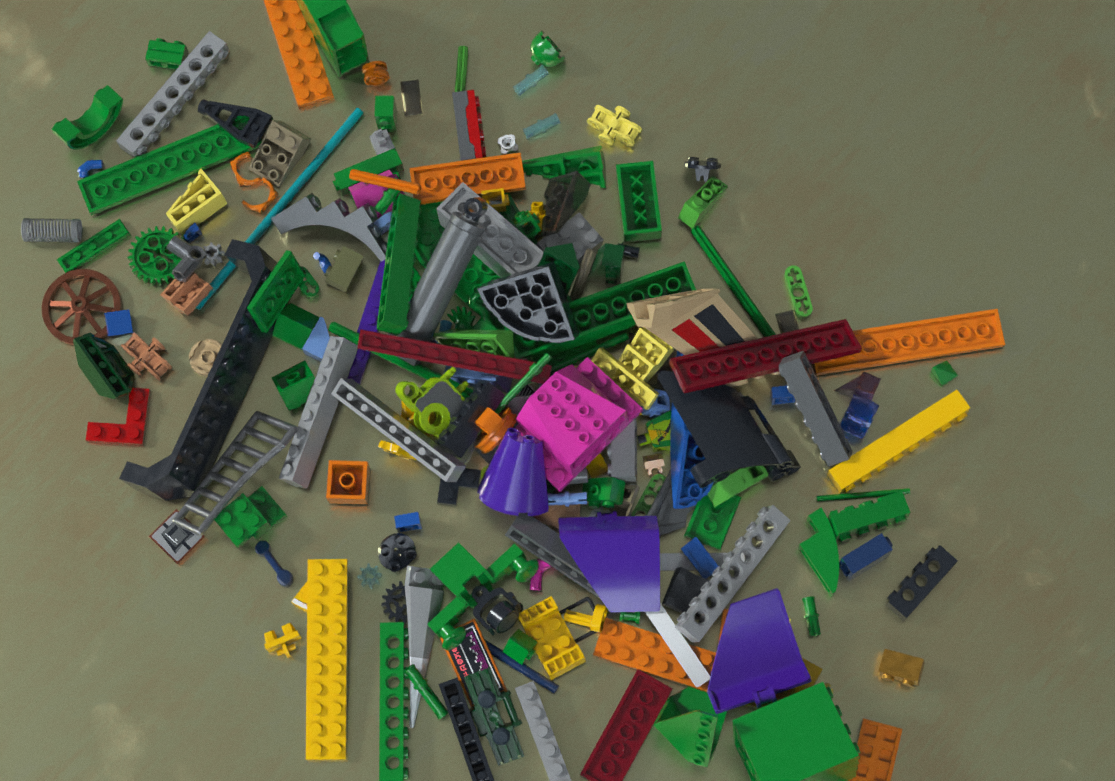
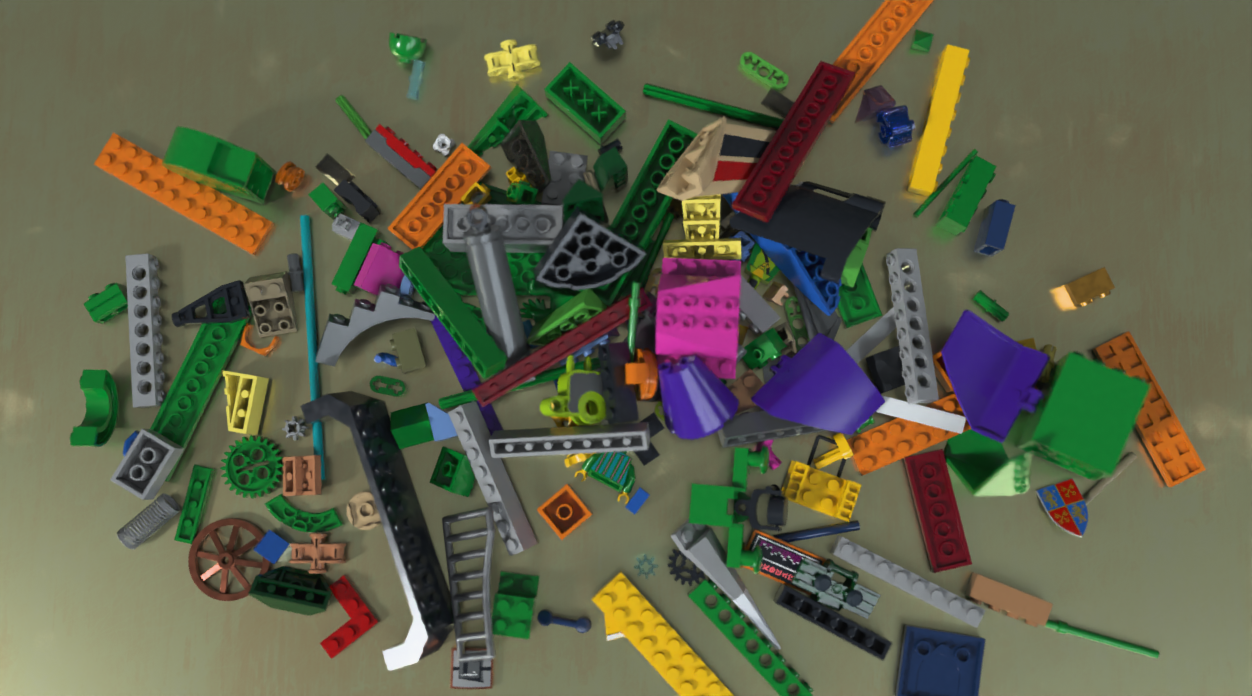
camera: 40 degrees left, 10 degrees up
flat silver piece [166,235,205,282] -> none
blue tile [183,223,202,244] -> none
orange cap [241,177,278,214] -> none
green tile [247,250,306,333] -> none
yellow hips [264,623,302,658] -> none
orange axle [349,169,421,195] -> none
green pin [374,178,400,215] -> none
black plate [378,533,417,572] -> none
green pin [404,664,448,719] -> none
green brick [502,629,537,665] -> none
clear light blue pin [523,113,561,140] -> none
medium blue pin [547,491,587,507] -> none
bright green slope [678,176,728,229] -> none
blue tile [681,537,718,579] -> none
blue piece [770,385,795,405] -> none
dark grey brick [779,351,853,467] -> none
green slope [798,507,839,597] -> none
black brick [886,545,958,621] -> none
none -> light grey brick [110,429,184,500]
none -> green tile [265,494,344,532]
none -> dark grey axle [287,253,304,292]
none -> black brick [334,179,380,224]
none -> green torso [575,451,636,504]

